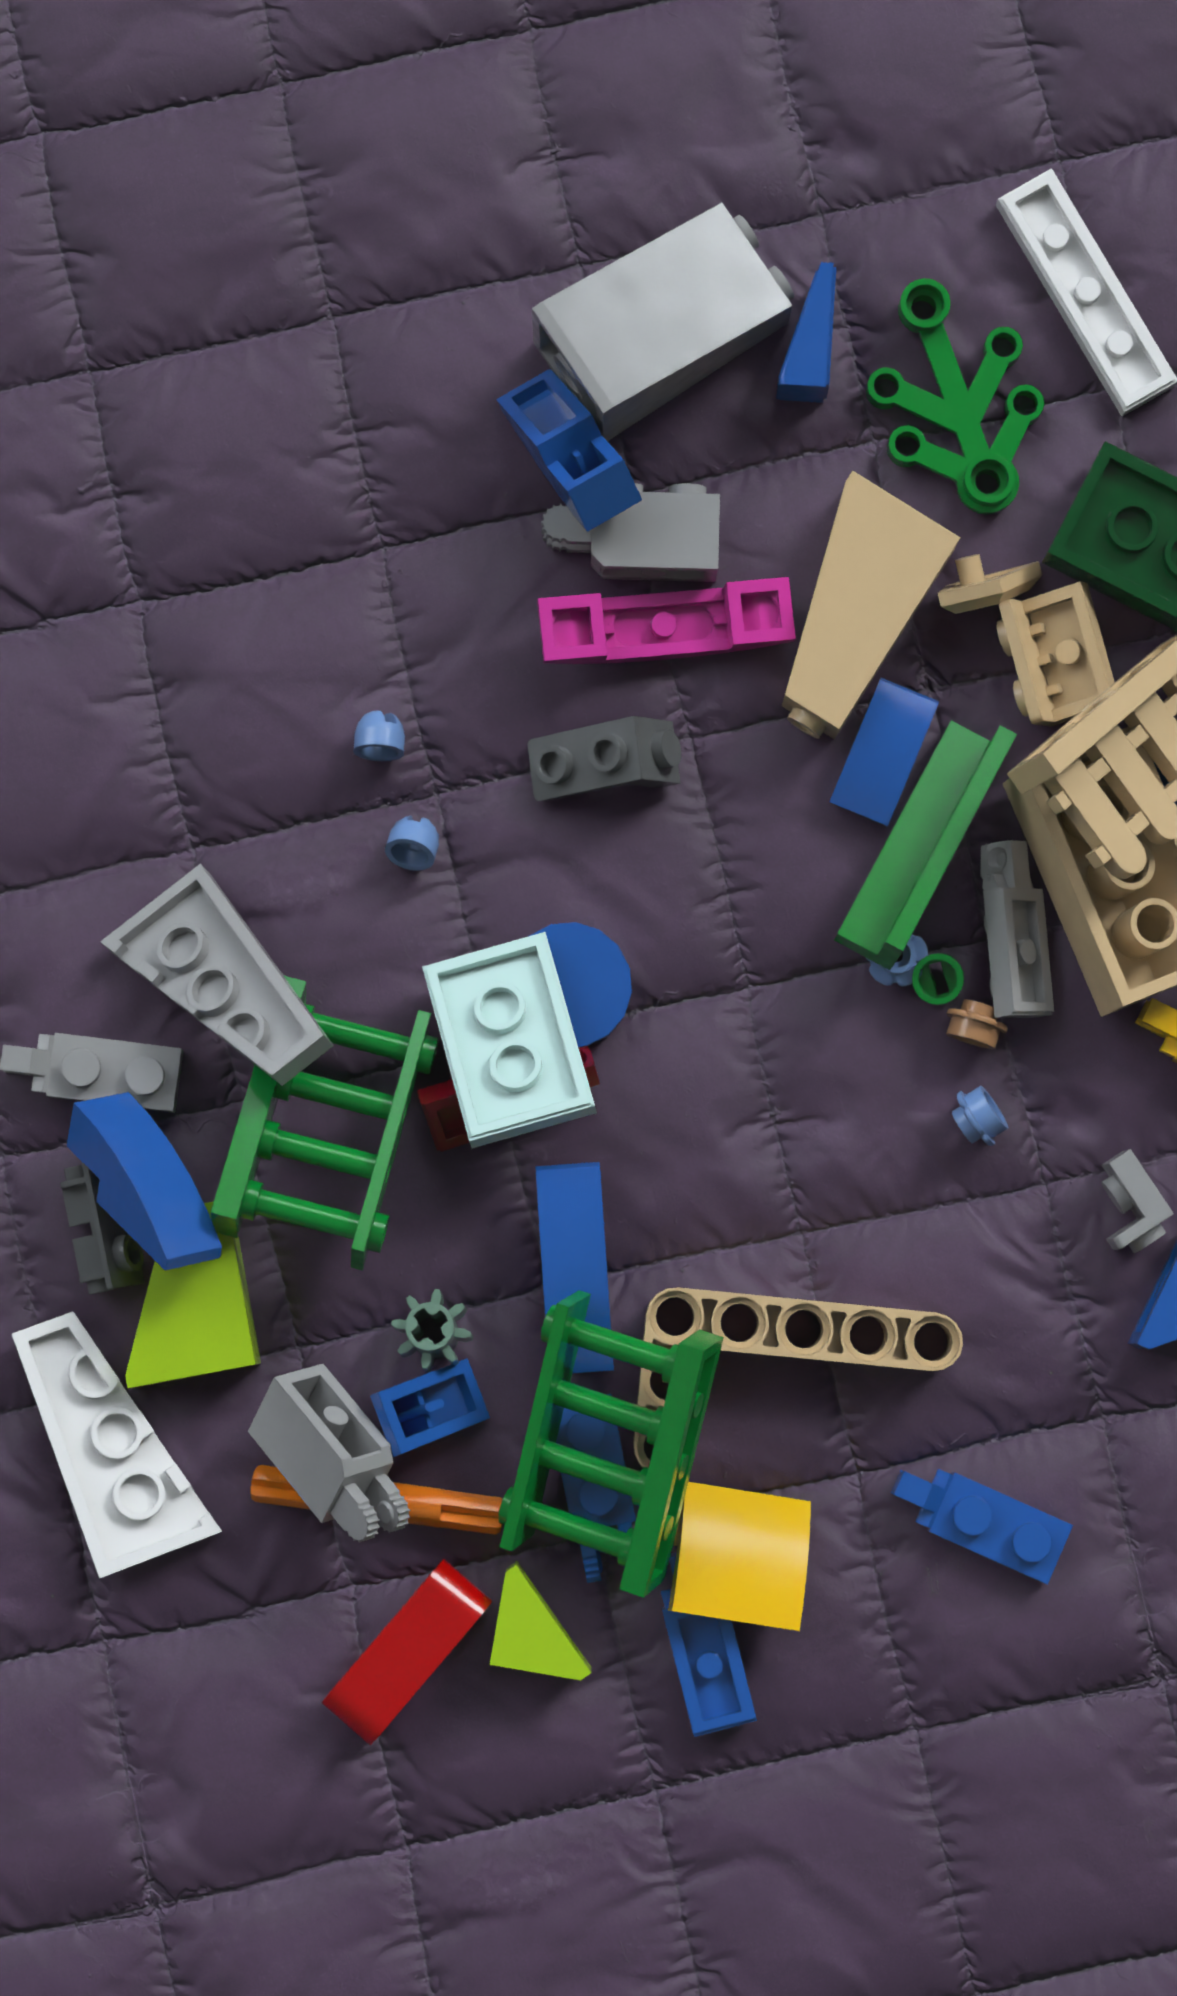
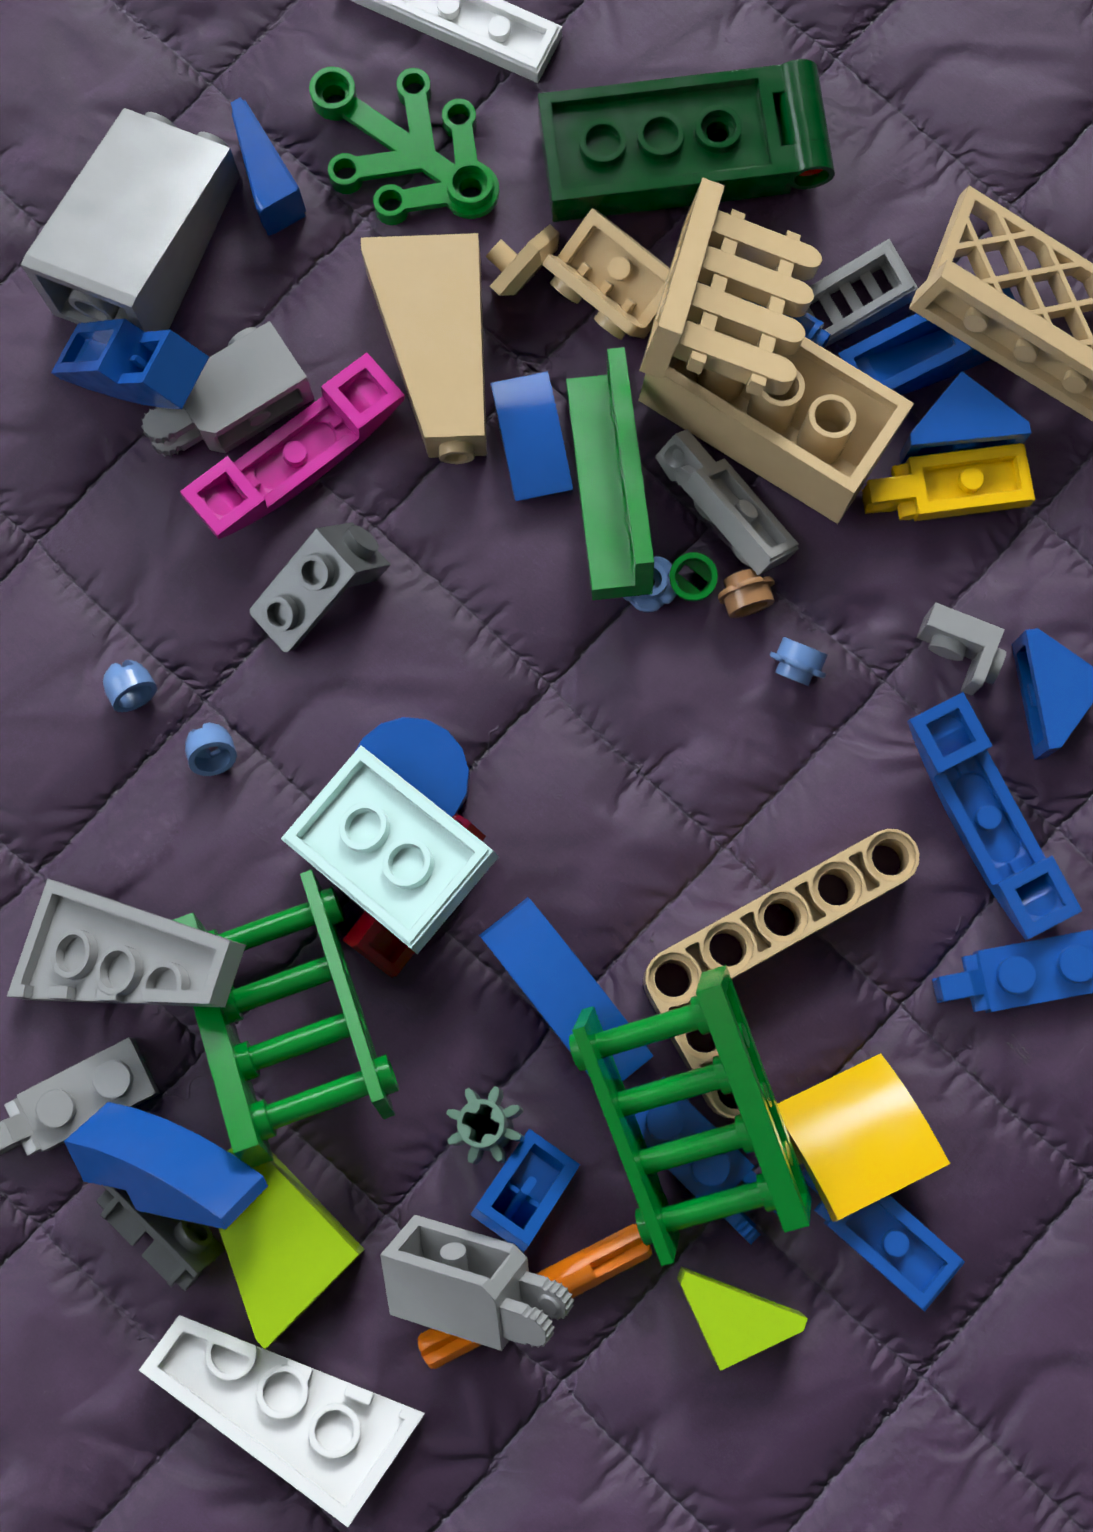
camera: 30 degrees left, 5 degrees down
red beam [321,1559,492,1745] -> none
none -> blue slope [907,692,1083,940]

